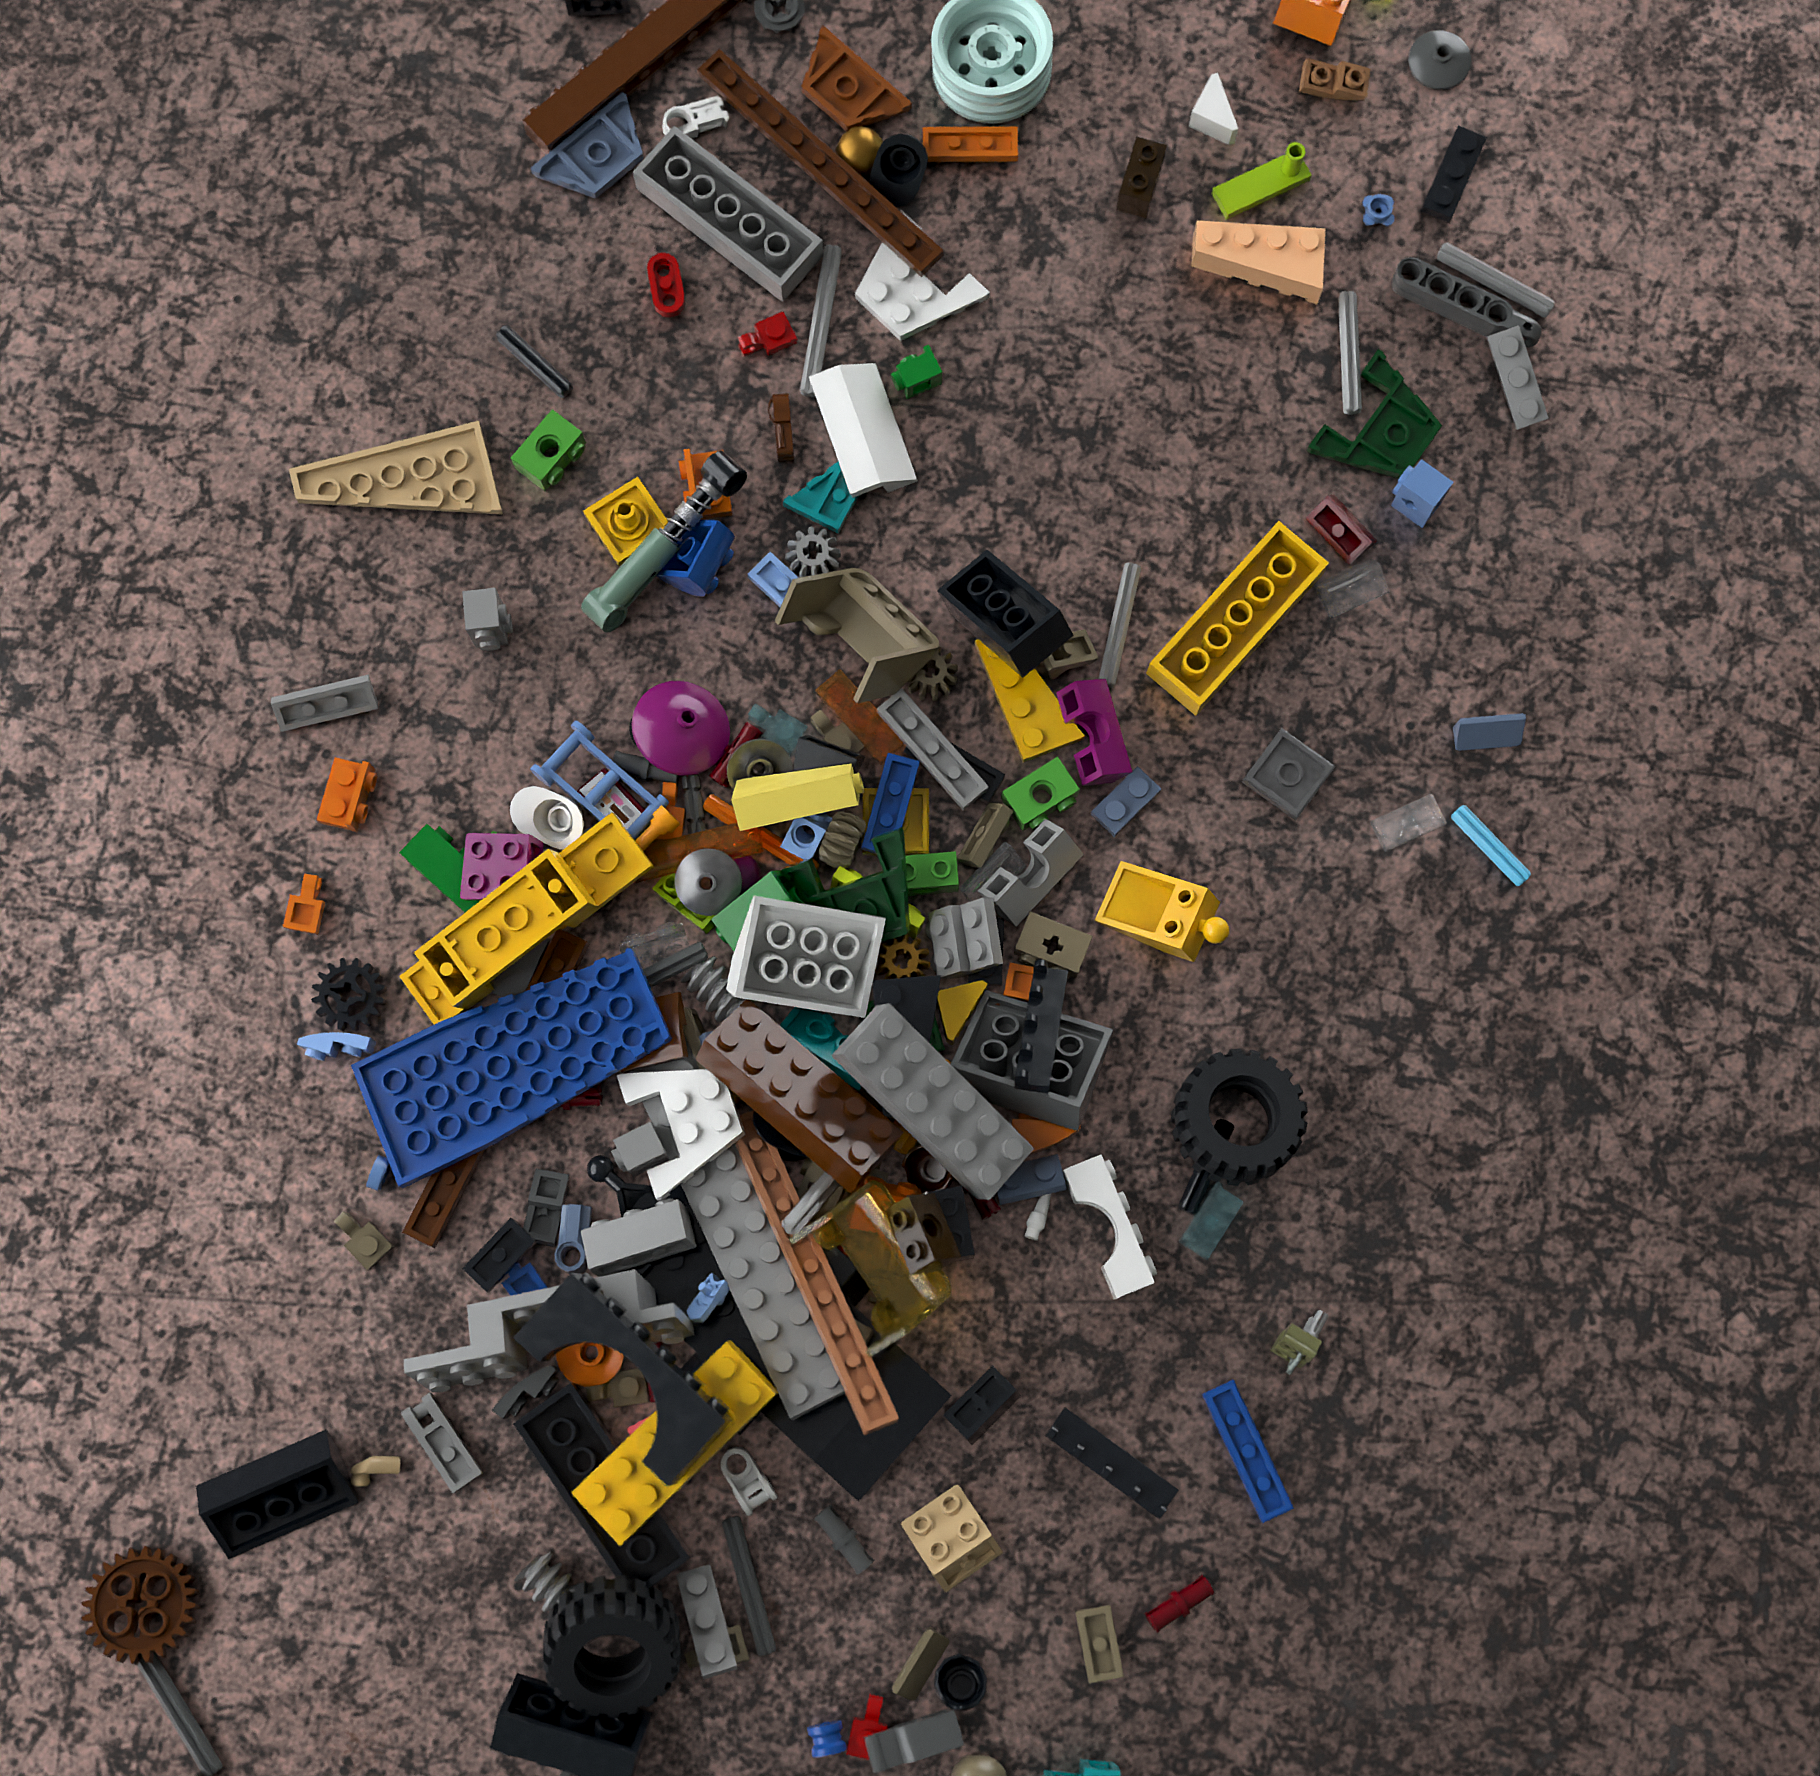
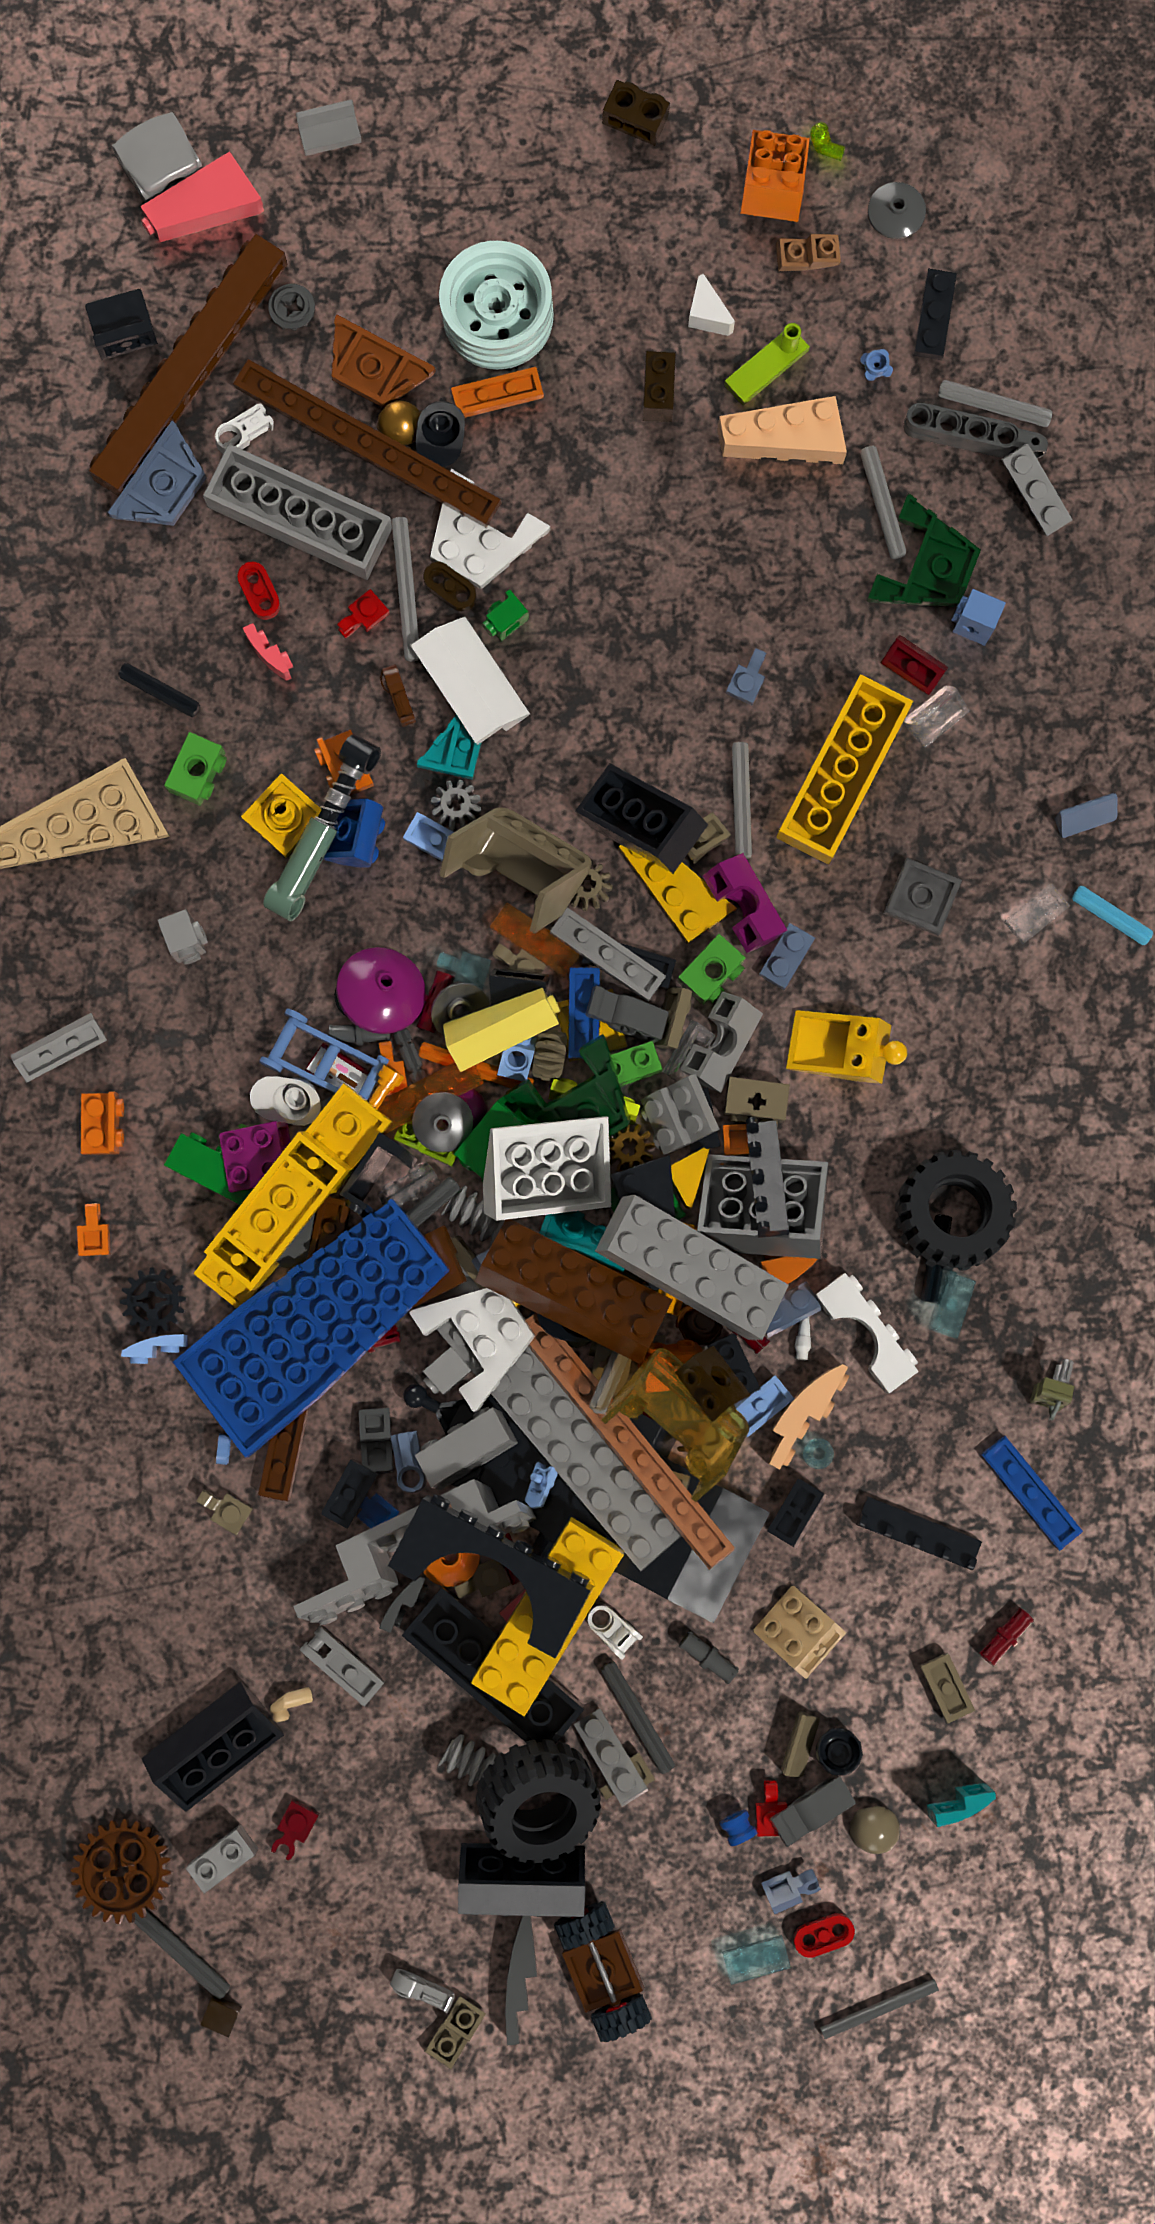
camera: 20 degrees left, 5 degrees up
none -> light grey brick [186,1824,259,1894]
none -> coral slope [243,623,293,681]
none -> dark red plate [271,1799,320,1861]
none -> black panel [340,1132,418,1218]
none -> dark brown plate [423,562,477,612]
none -> dark grey piece [585,986,669,1043]
none -> sand blue plate [726,648,766,705]
none -> light blue plate [728,1375,794,1437]
none -> light nougat slope [767,1364,849,1470]
none -> clear light blue plate [803,1438,834,1469]

